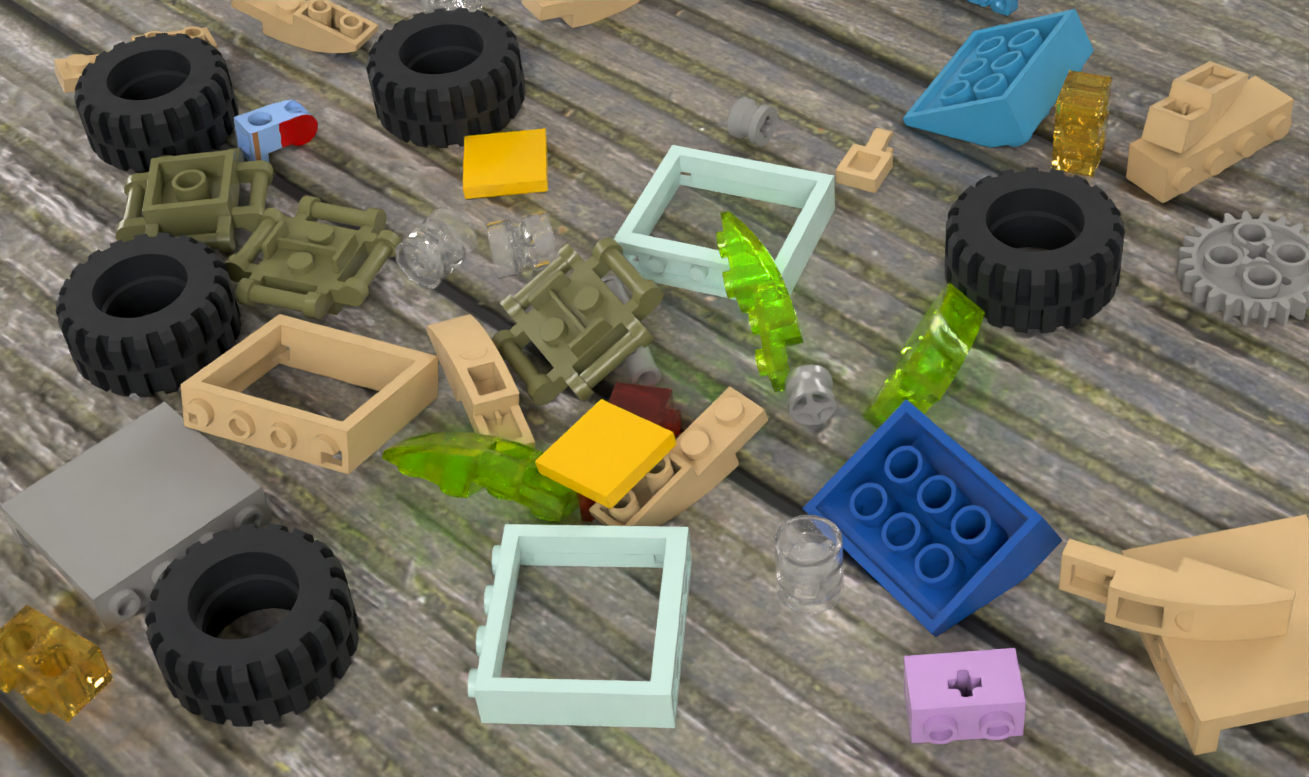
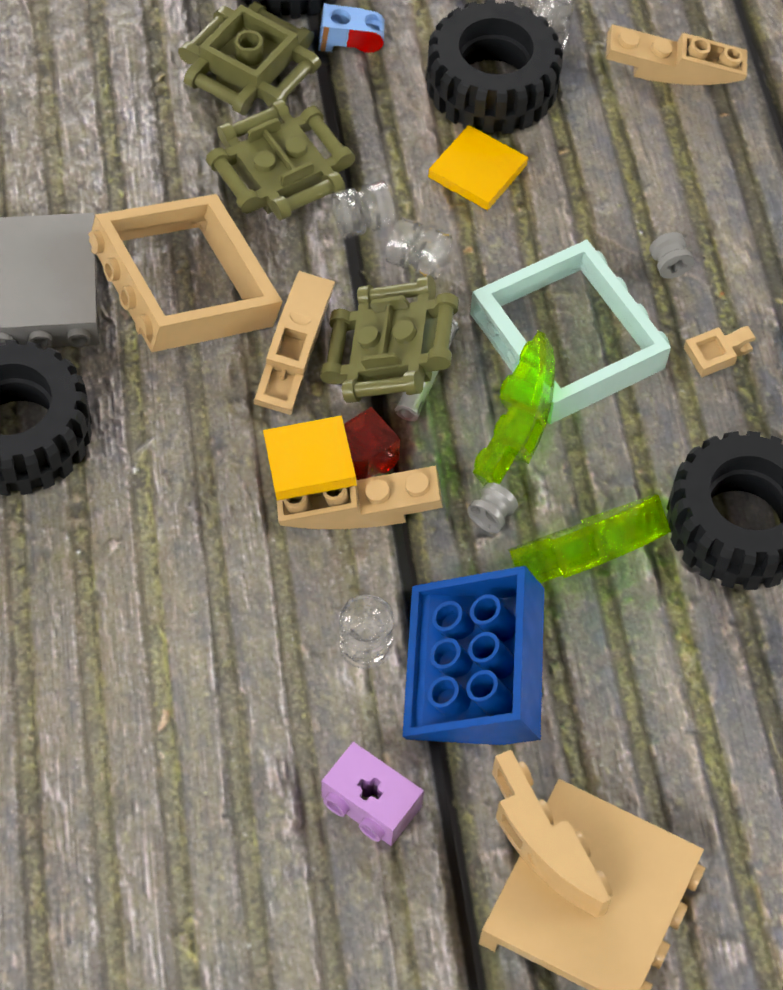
camera: 30 degrees right, 15 degrees up
black tyre [56,233,241,398] -> none
clear neon green slope [381,432,582,522] -> none
light aqua window [468,524,692,728] -> none

